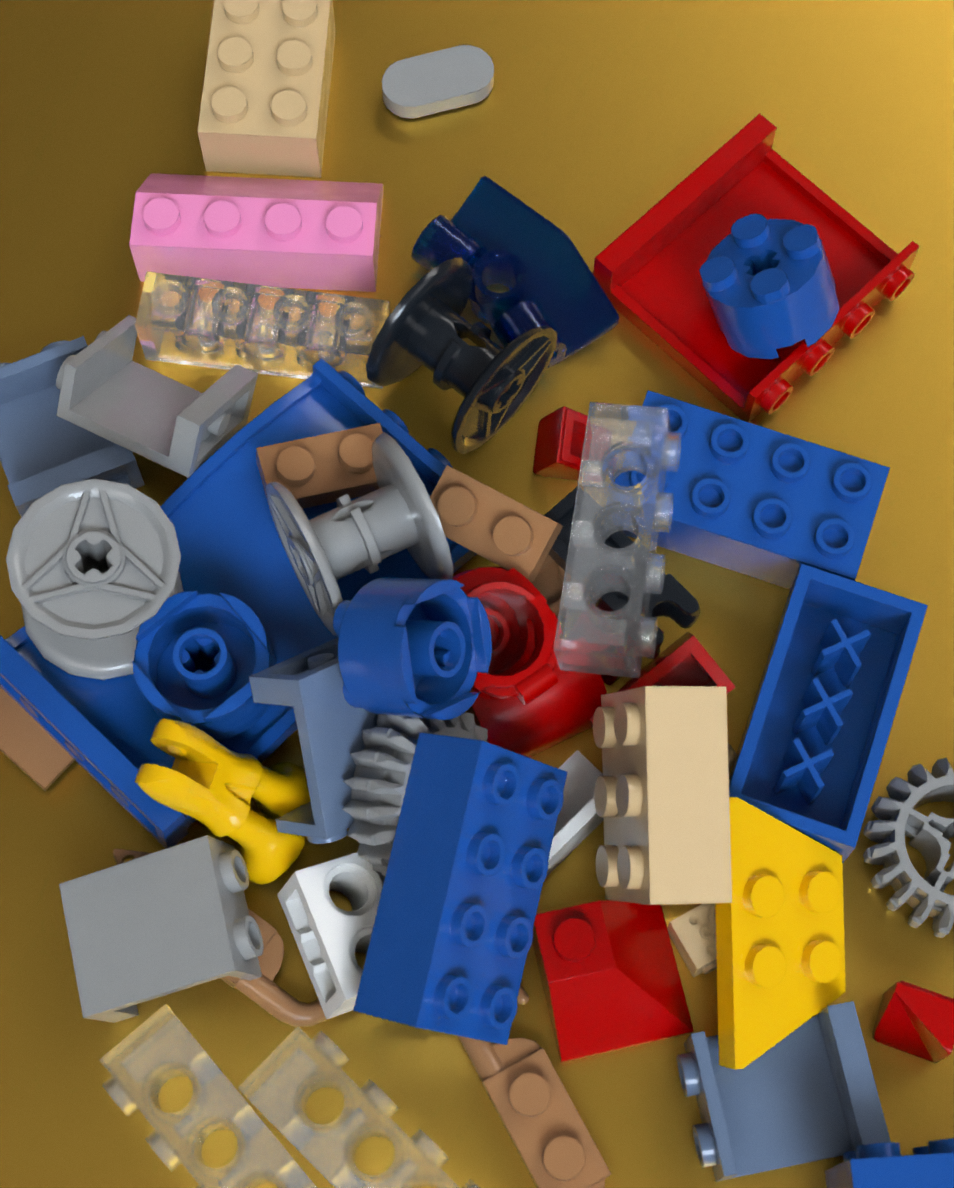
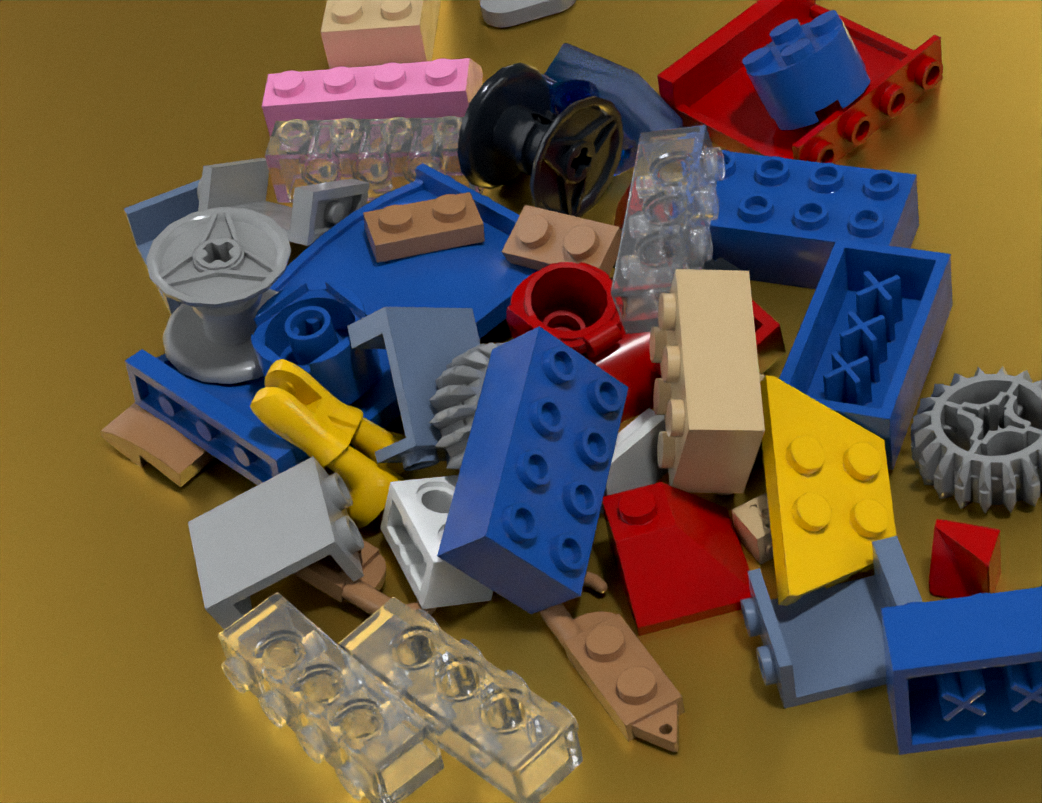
camera: 10 degrees right, 25 degrees down
light grey piece [265,432,454,635] -> none
blue brick [333,577,492,720] -> none

